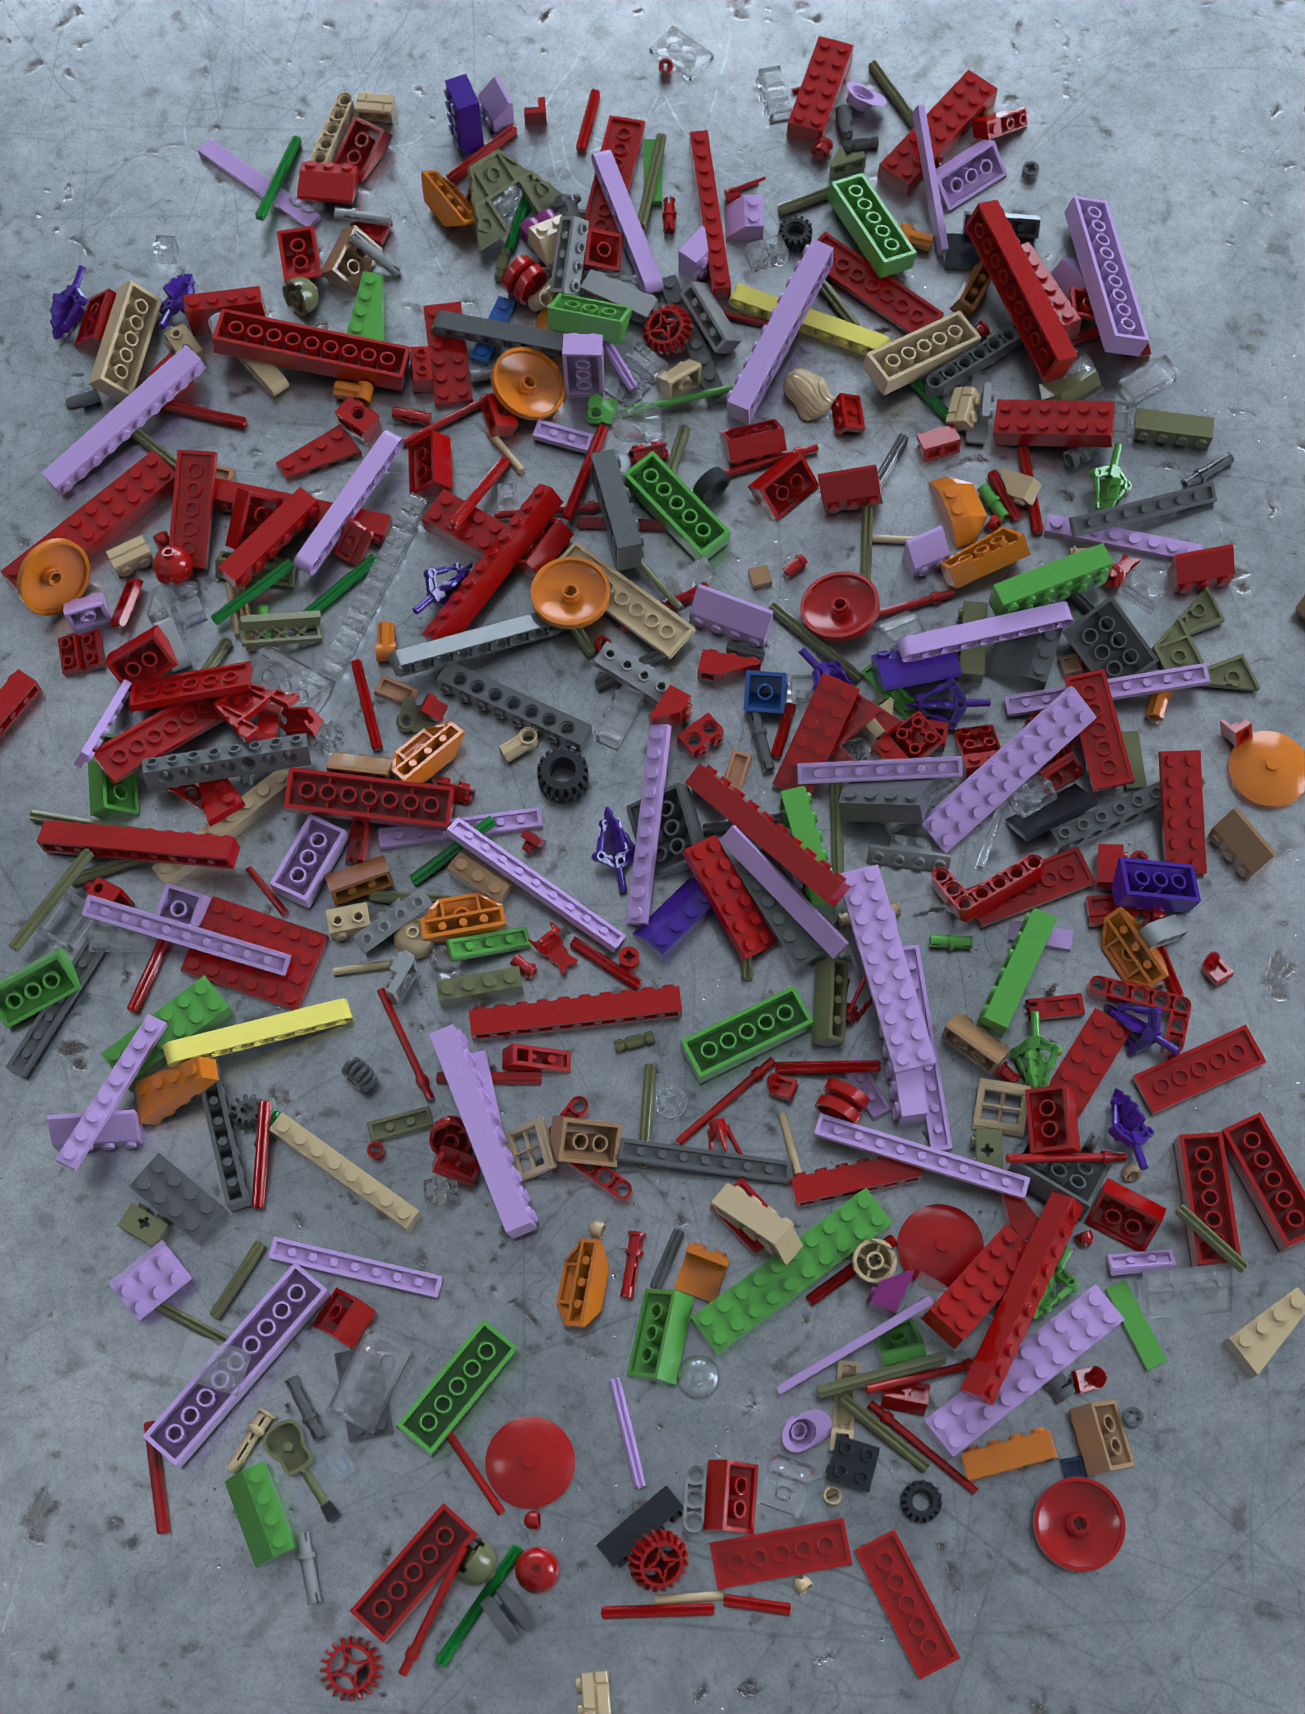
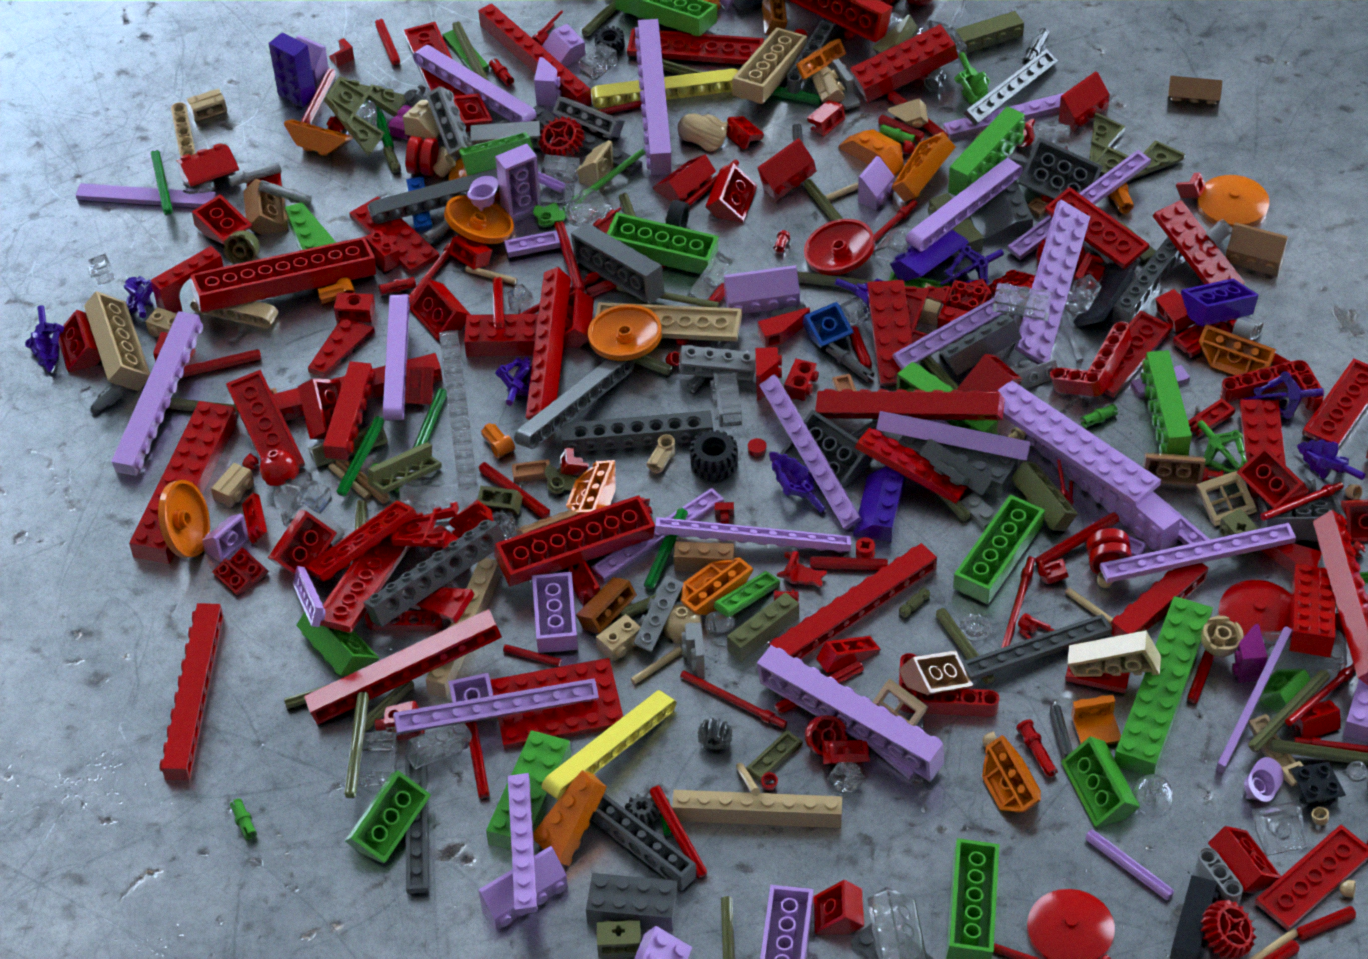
camera: 30 degrees left, 20 degrees down
lavender plate [268,1237,443,1299] -> none
red slope [333,115,393,182] -> none
medium nougat tile [748,564,772,589] -> none
red plate [1202,951,1234,986] -> none
none -> lavender piece [467,176,498,211]
none -> olive brick [477,485,523,515]
none -> tan bar [736,763,760,796]
none -> red tile [748,438,767,457]
none -> orange slope [796,38,846,79]
none -> dark grey bracket [920,439,992,495]
none -> red slope [957,354,1023,392]
none -> light grey plate [960,493,996,530]
none -> clear brick [993,283,1053,321]
none -> light grey beam [1206,219,1233,245]

